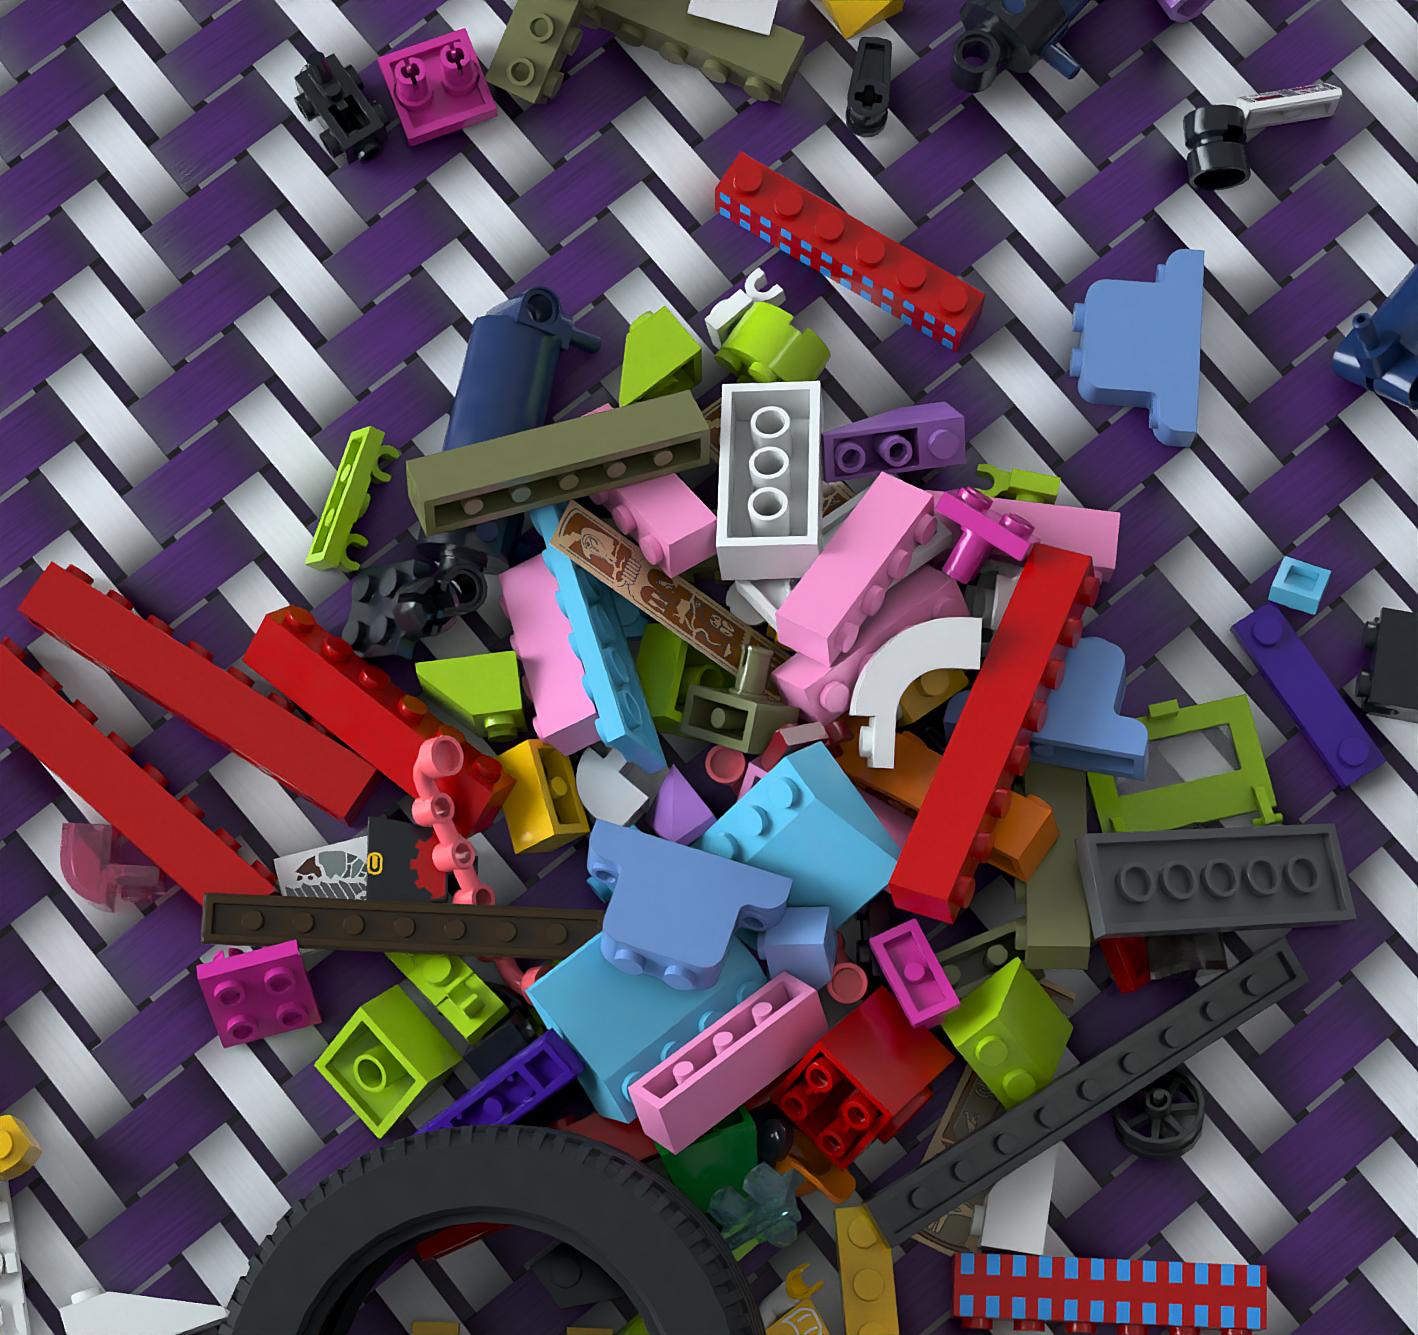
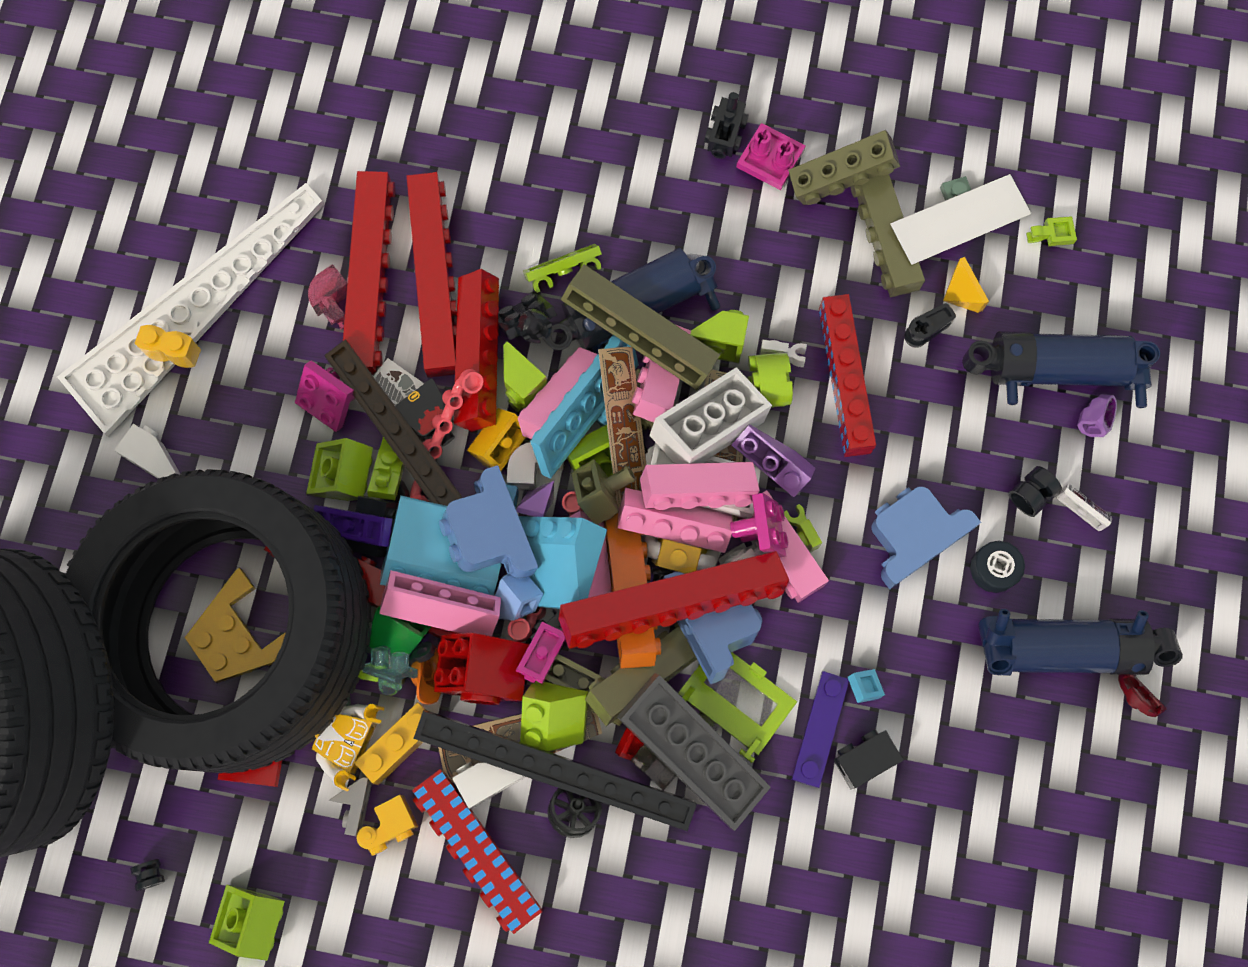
camera: 50 degrees right, 0 degrees up
dark red plate [760,721,854,773] -> none
white arch [849,617,982,769] -> none
none -> black wheel [970,541,1025,593]

